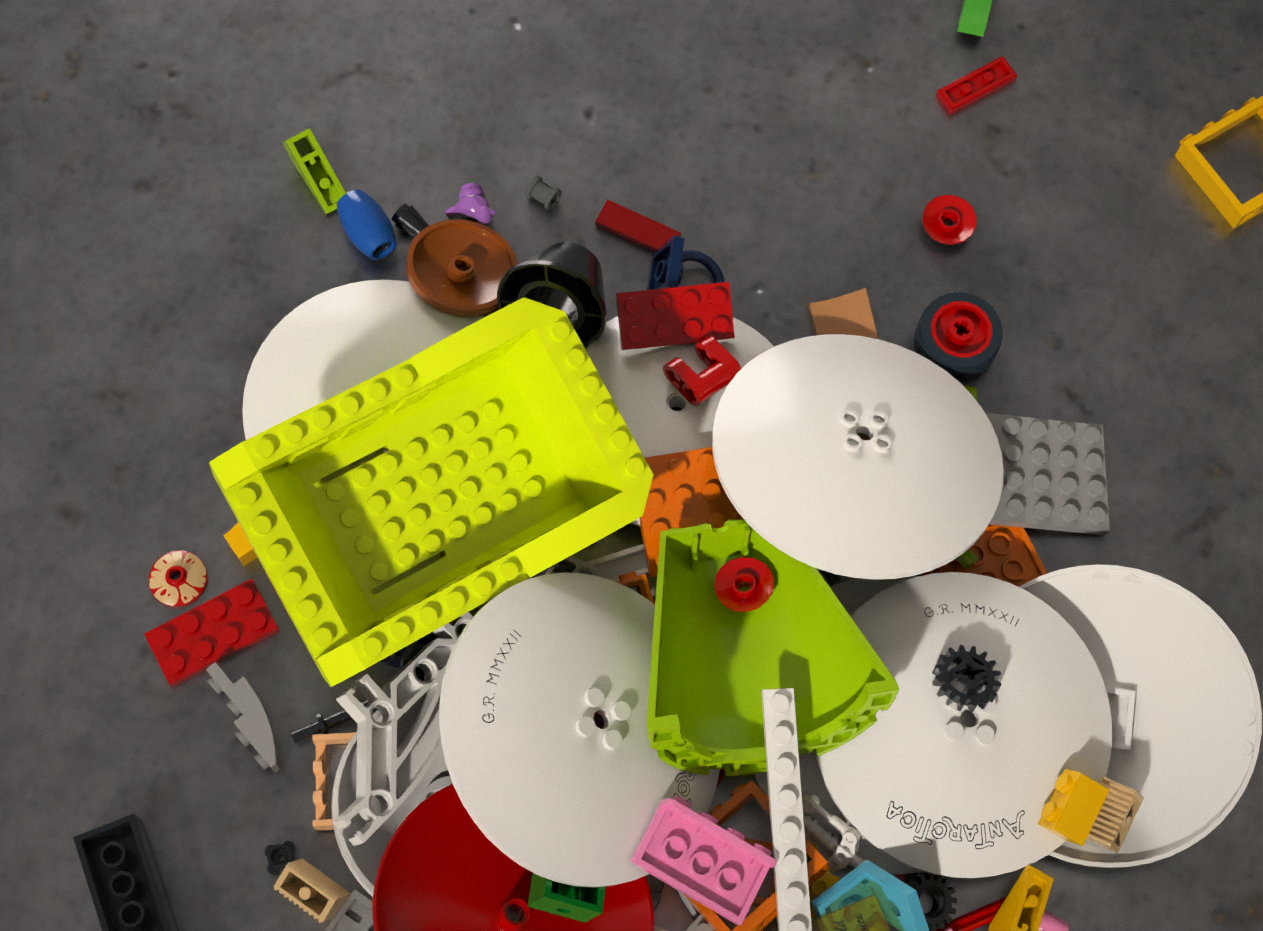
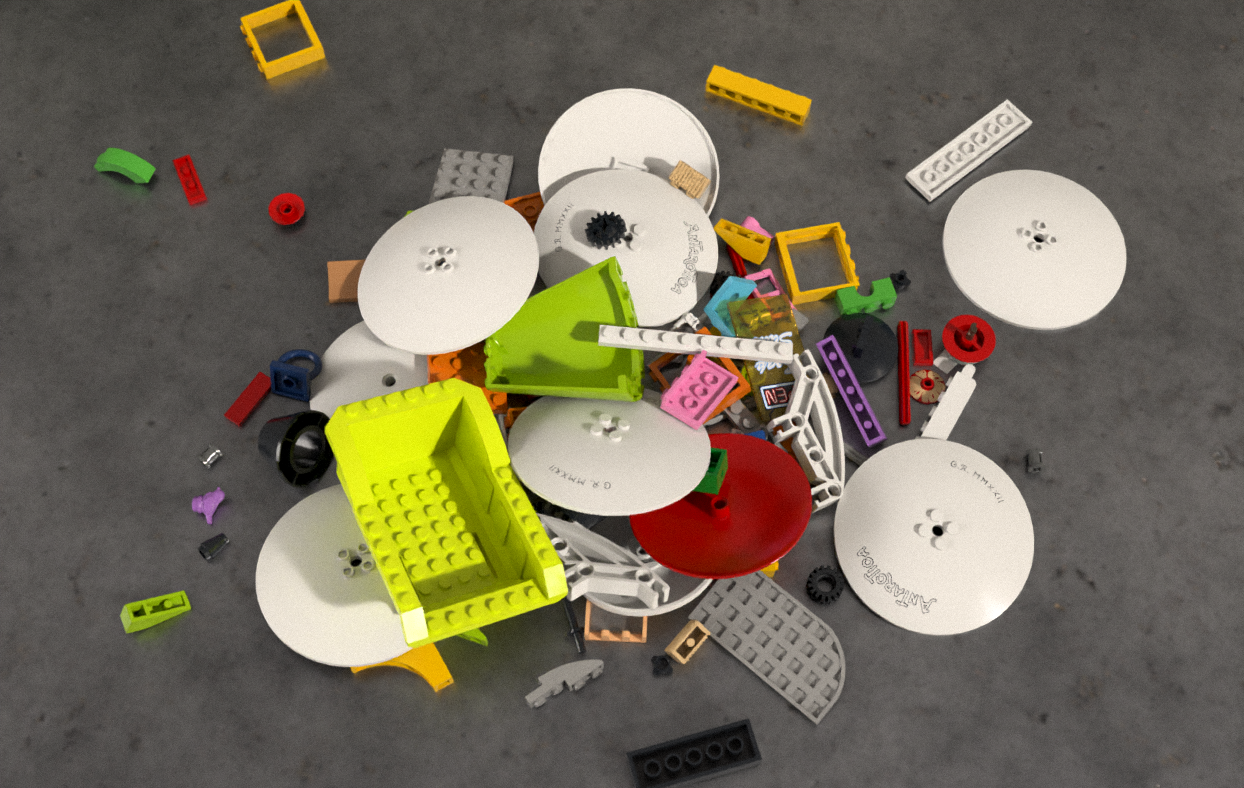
camera: 80 degrees left, 5 degrees down
red plate [144,578,279,687] -> none
tan dish [148,550,208,607] -> none
blue piece [337,189,397,260] -> none
dark orange dish [406,219,518,317] -> none
red plate [616,282,735,350] -> none
red connector [663,336,741,406] -> none
red dish [714,557,774,612] -> none
wheel [914,292,1003,382] -> none
yellow brick [1038,769,1110,846] -> none

